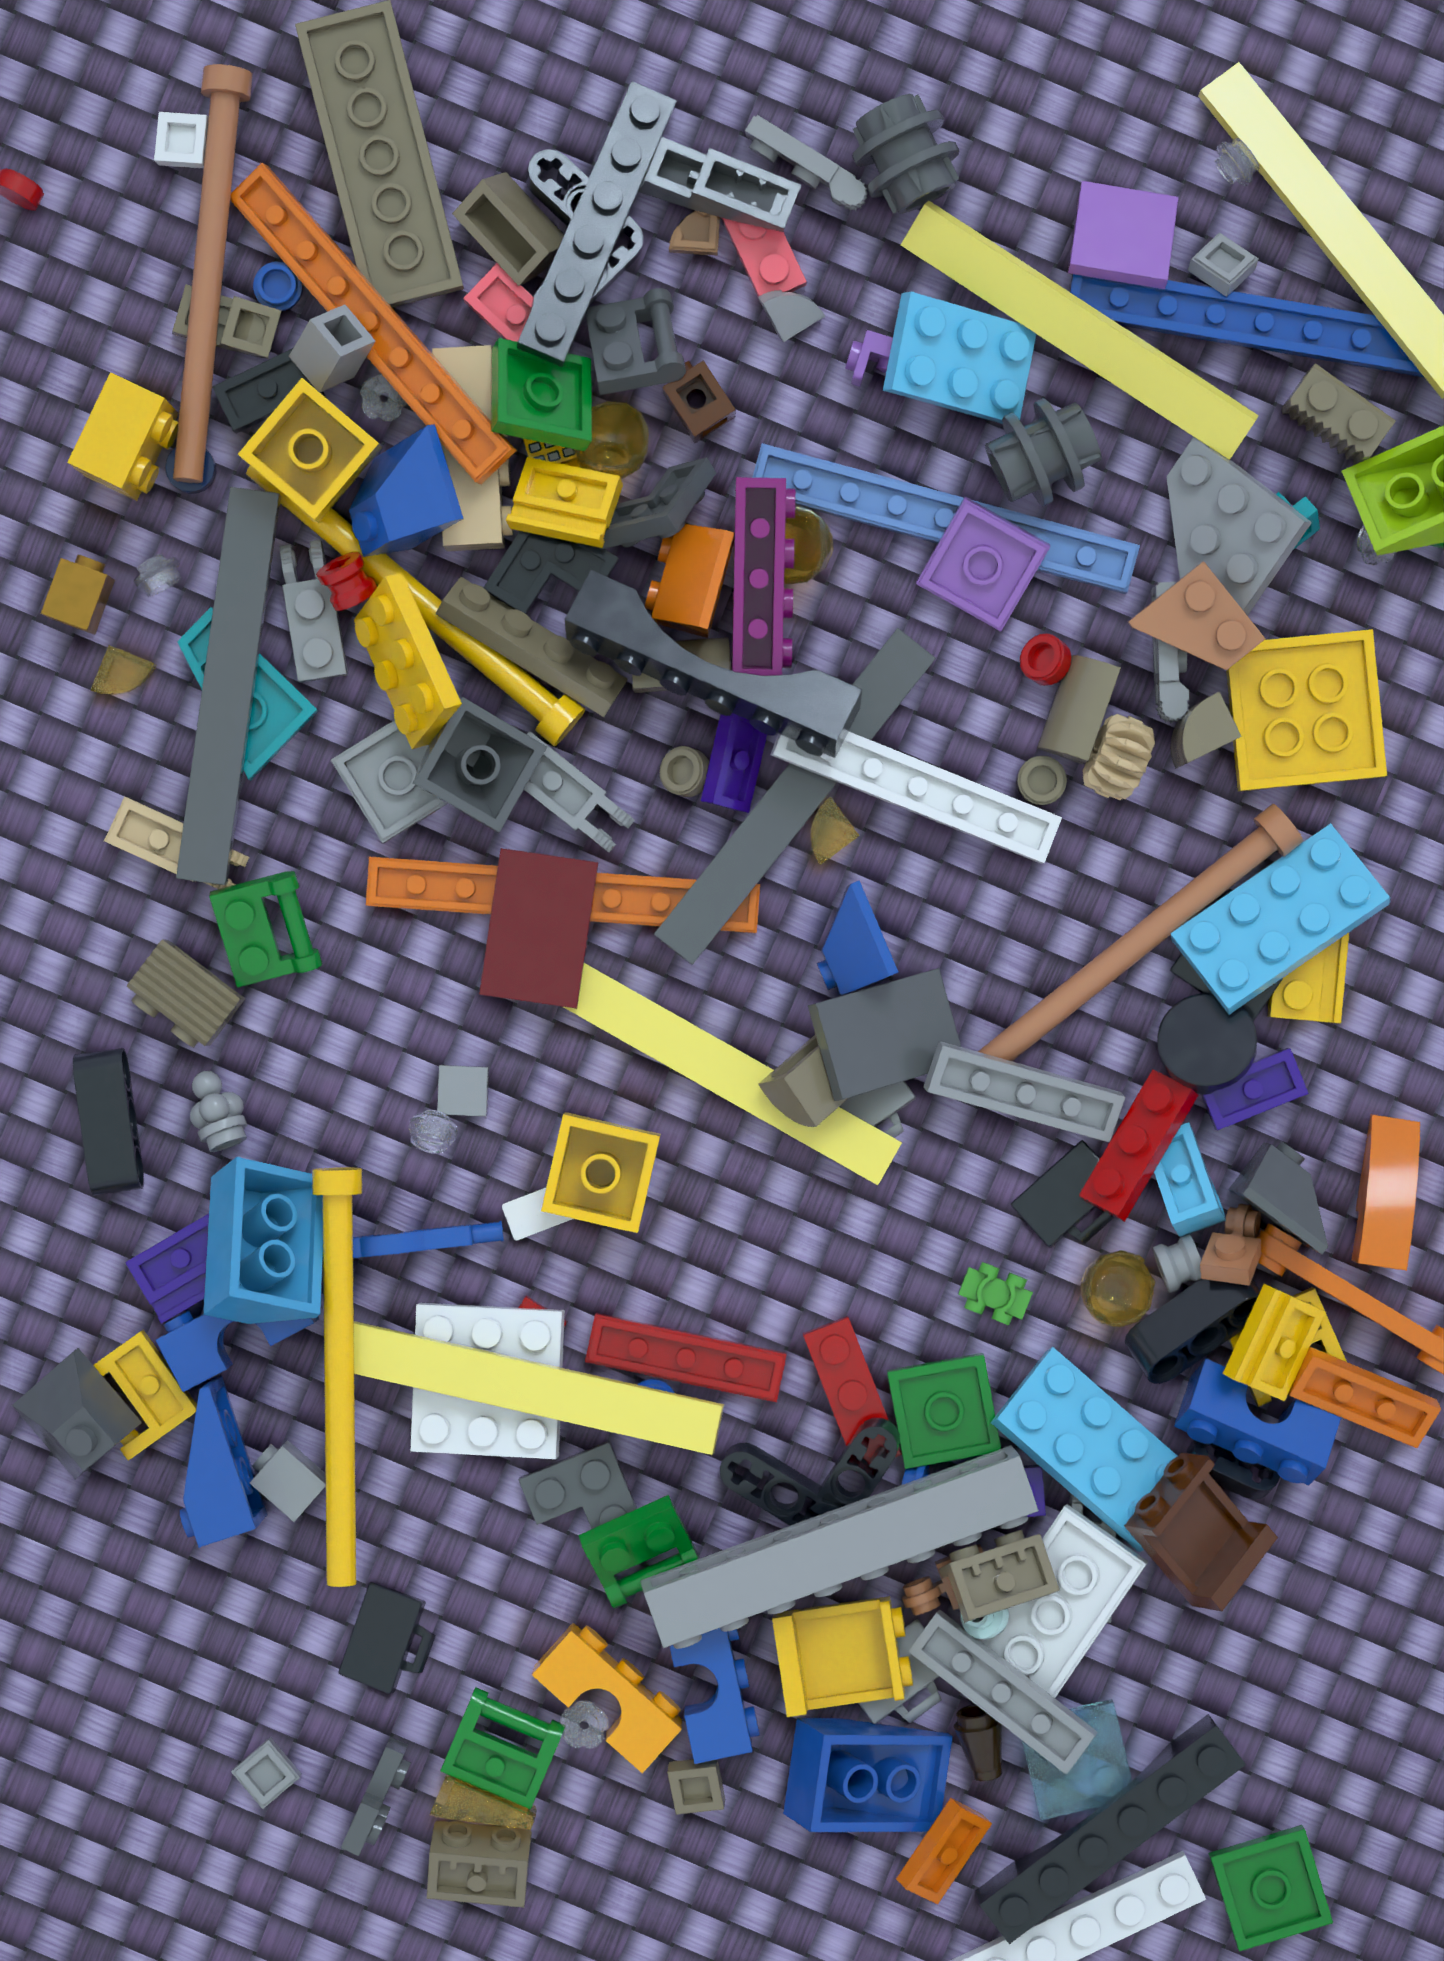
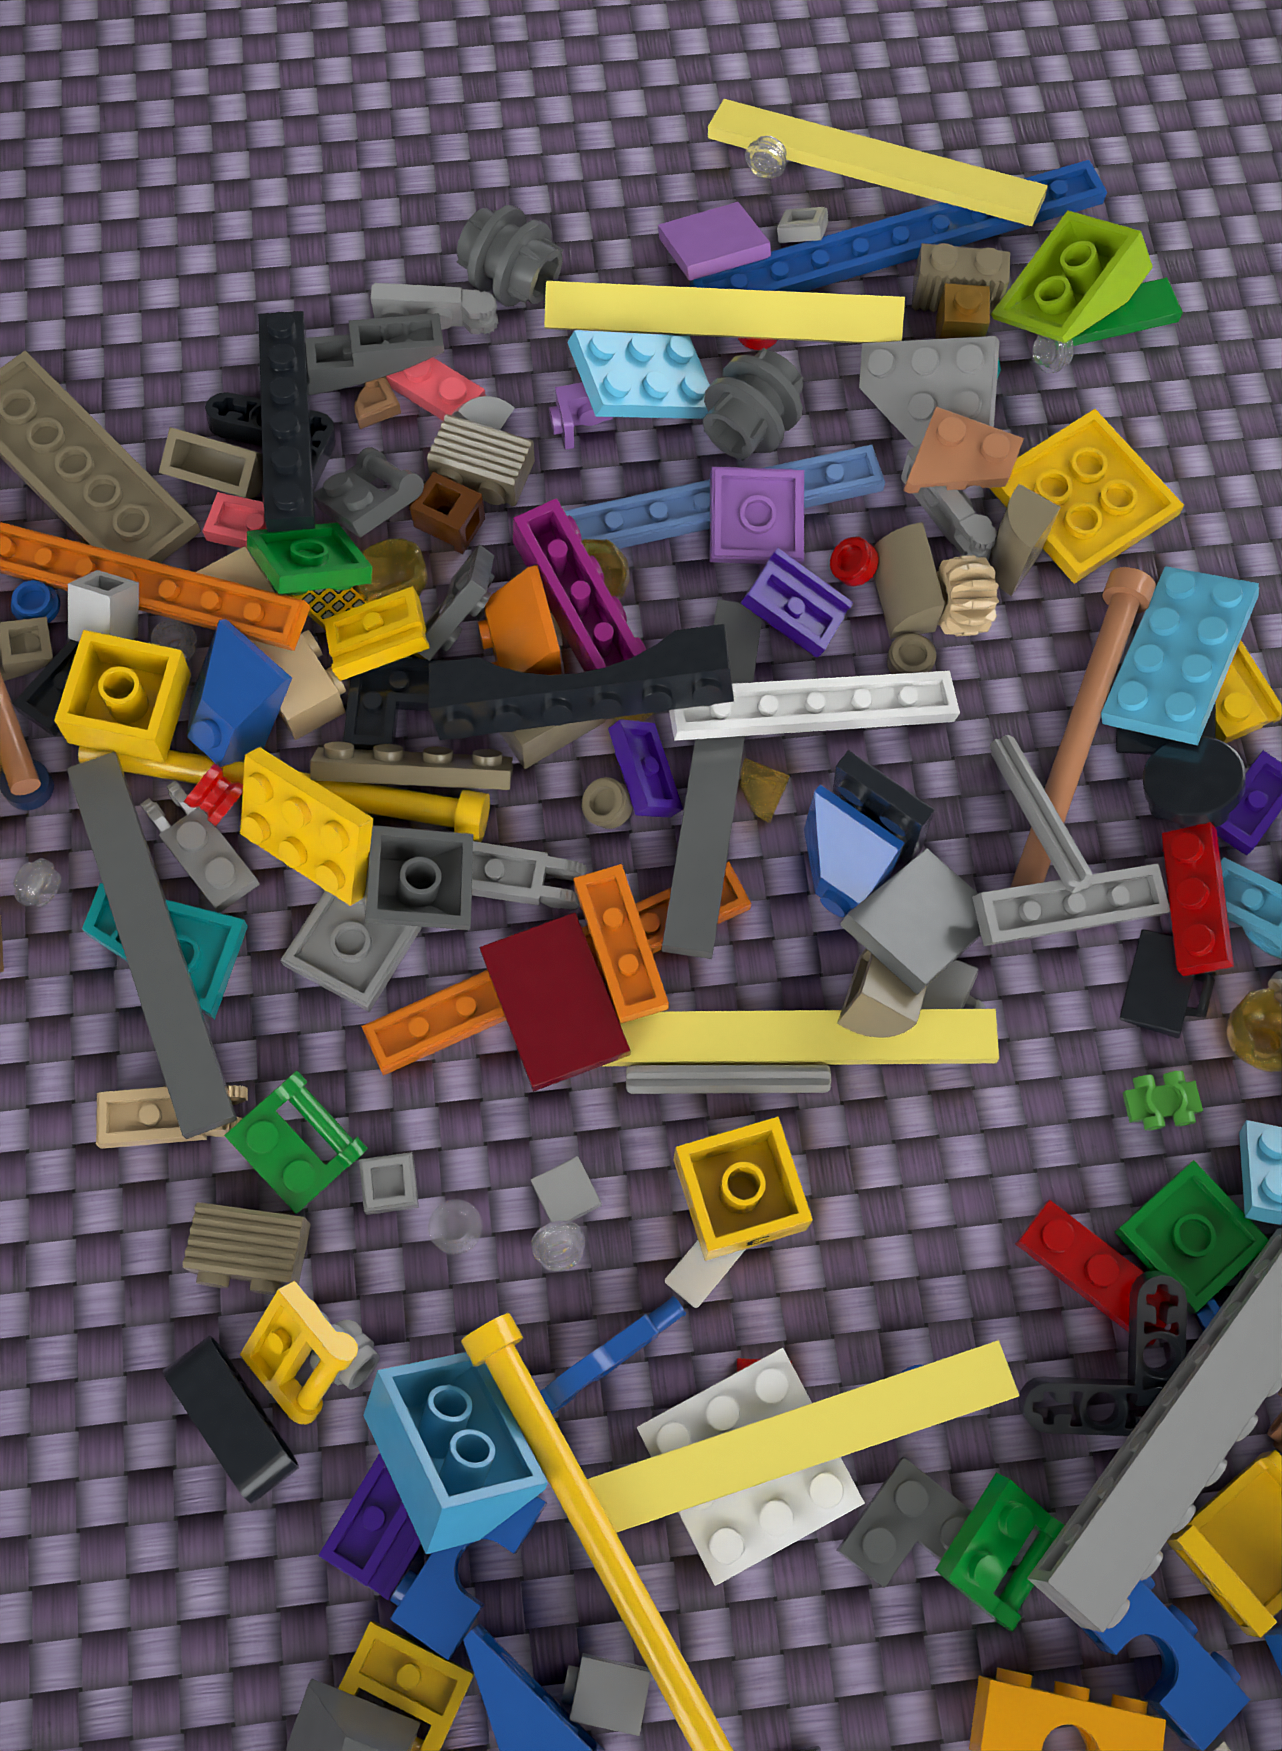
camera: 35 degrees left, 20 degrees down
clear yellow tile [91,645,156,695] -> none
red tile [585,1313,787,1403] -> none
none -> yellow plate [239,1281,358,1425]
none -> light grey tile [359,1152,419,1215]
none -> dark tan brick [427,414,535,507]
none -> clear plate [428,1200,482,1254]
none -> orange plate [573,864,669,1024]
none -> light grey axle [626,1064,831,1094]
none -> dark purple plate [741,548,853,658]
none -> black plate [832,750,935,864]
none -> pearl gold brick [935,283,990,339]
none -> light grey axle [990,735,1093,893]

